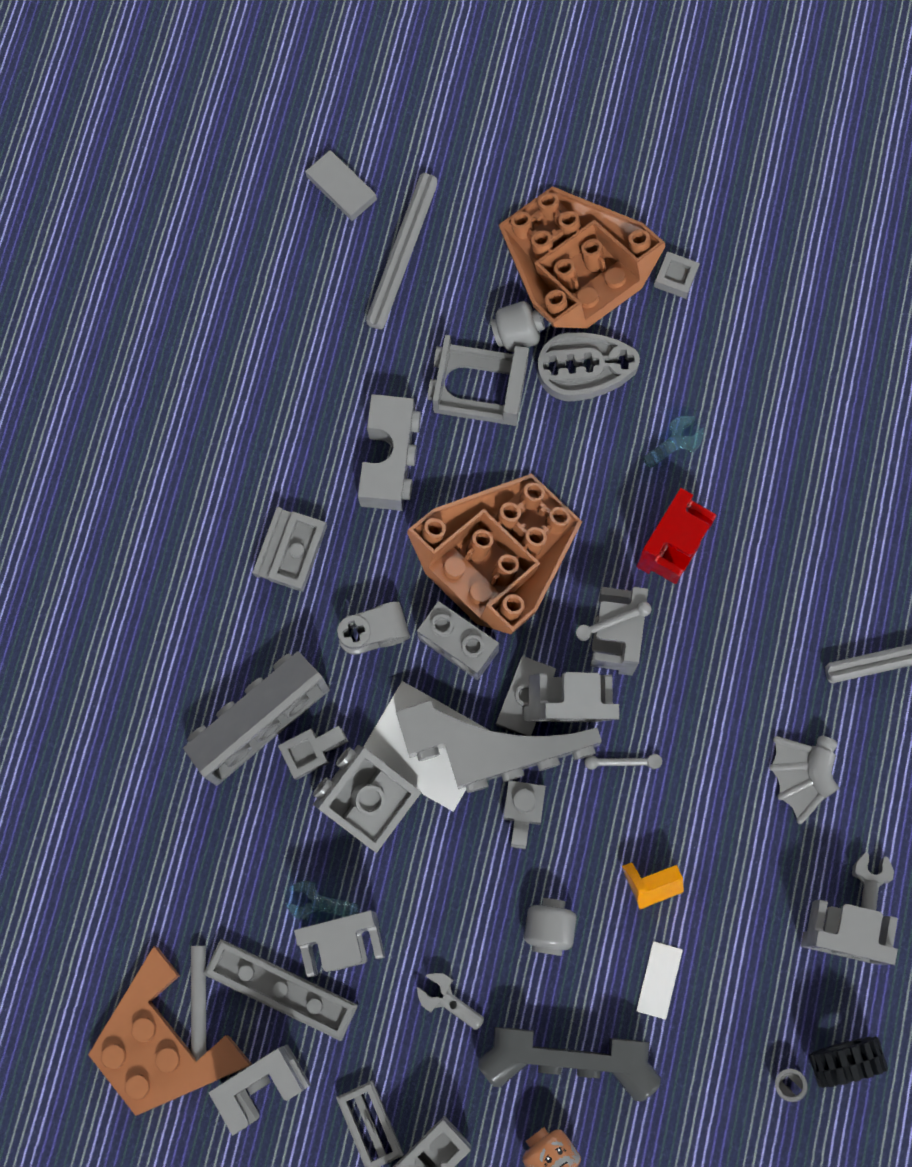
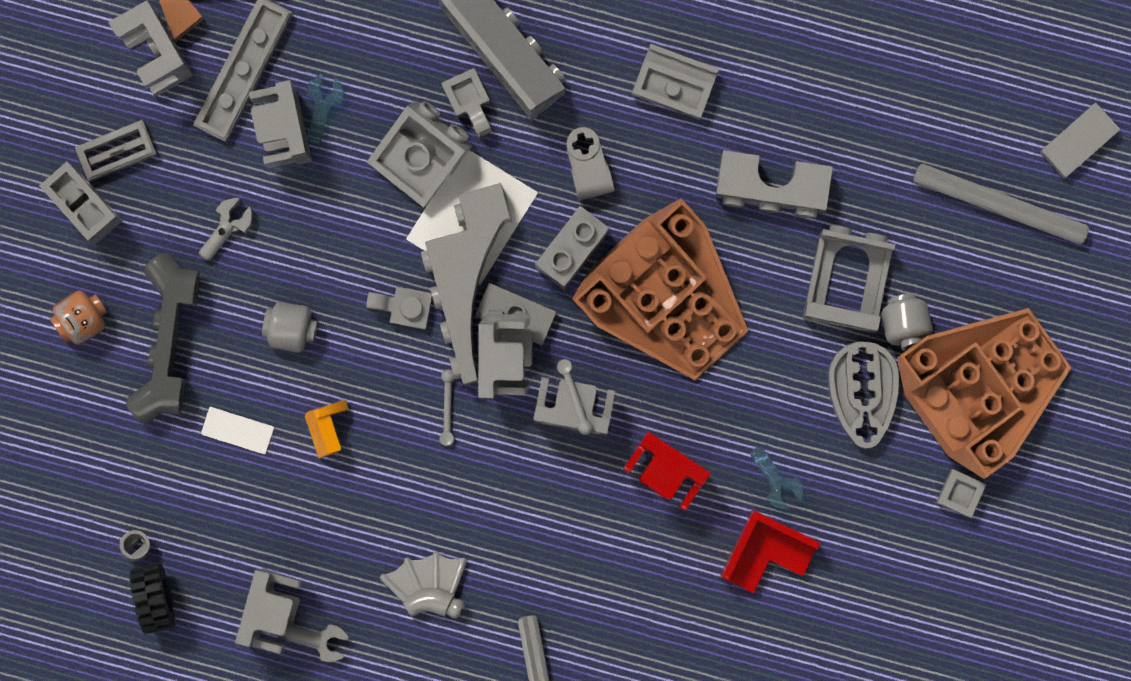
camera: 90 degrees right, 10 degrees up
none -> red panel [719,510,821,593]

